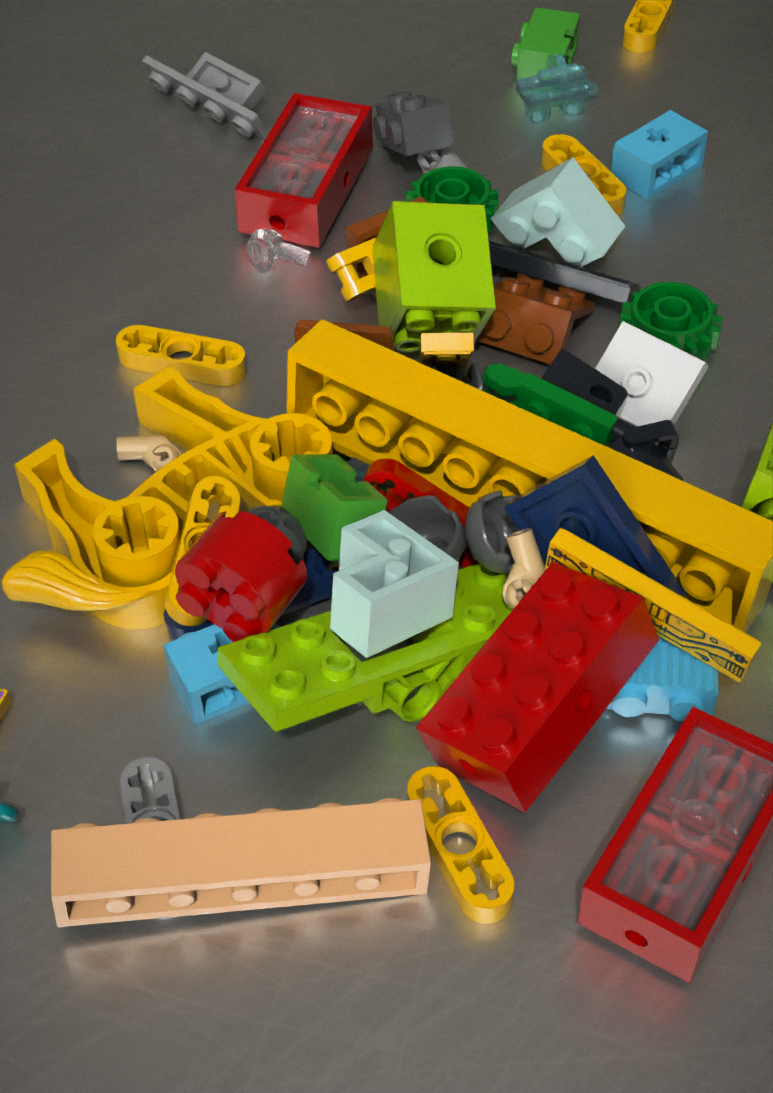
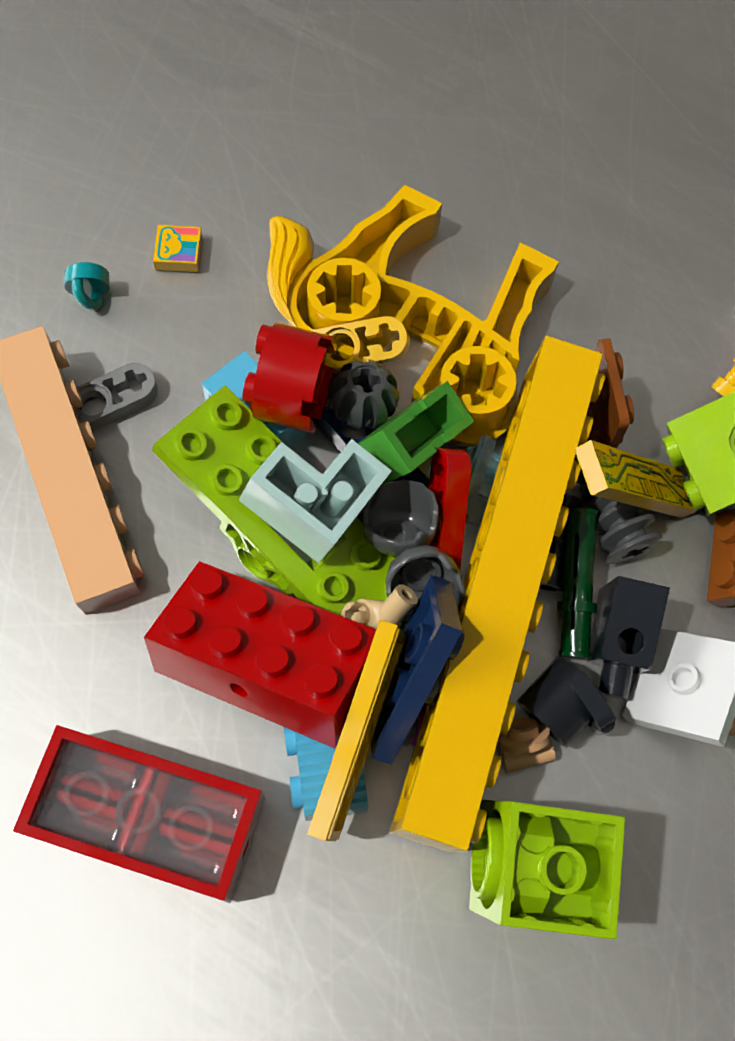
camera: 70 degrees right, 20 degrees up
yellow beam [116,325,247,387] -> none
tan arm [116,435,181,472] -> none
yellow beam [407,766,515,924] -> none
green hinge [481,362,618,447] -> none

